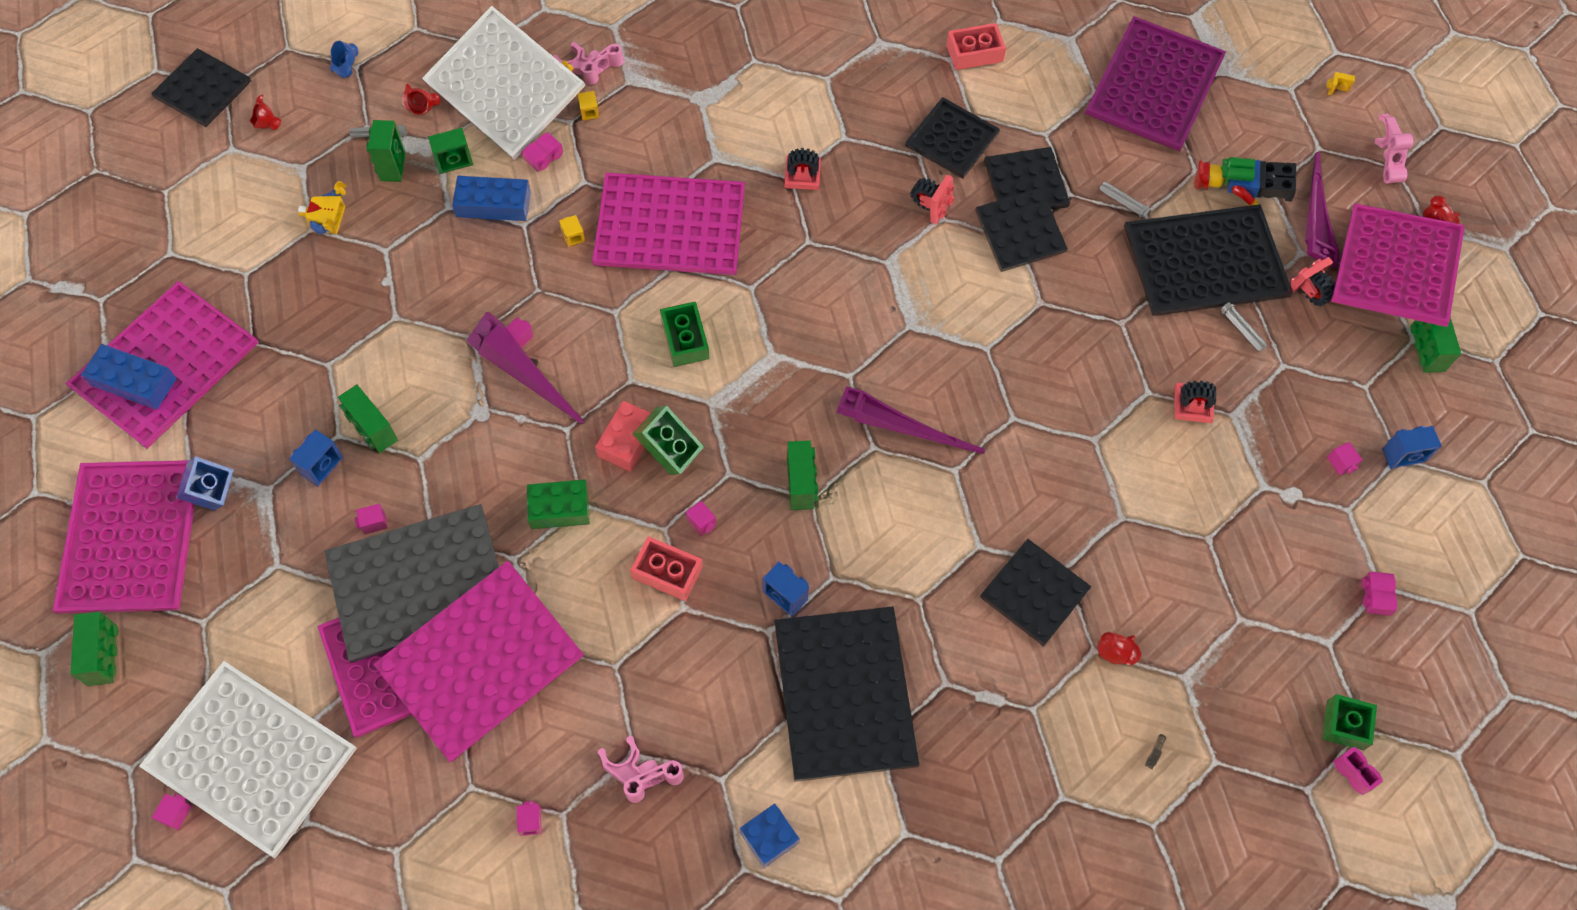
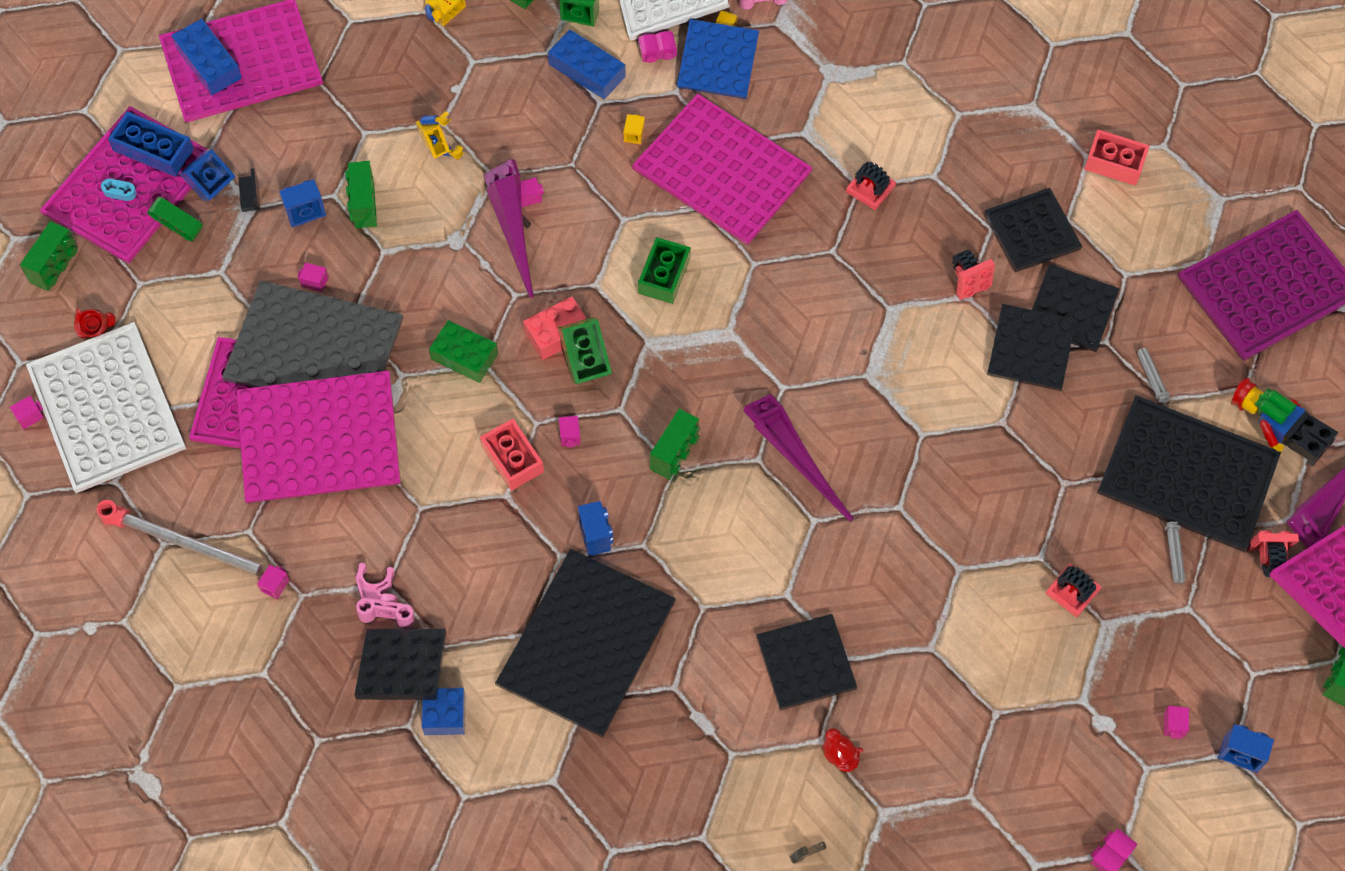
camera: 35 degrees right, 0 degrees up
none -> red hair [74,309,116,338]
none -> flat silver piece [97,500,262,575]
none -> medium azure beam [101,179,137,201]
none -> blue brick [108,111,194,177]
none -> green beam [147,197,203,242]
none -> black panel [239,168,260,212]
none -> black plate [354,629,447,700]
none -> torso [416,112,464,160]
none -> blue plate [677,19,759,99]

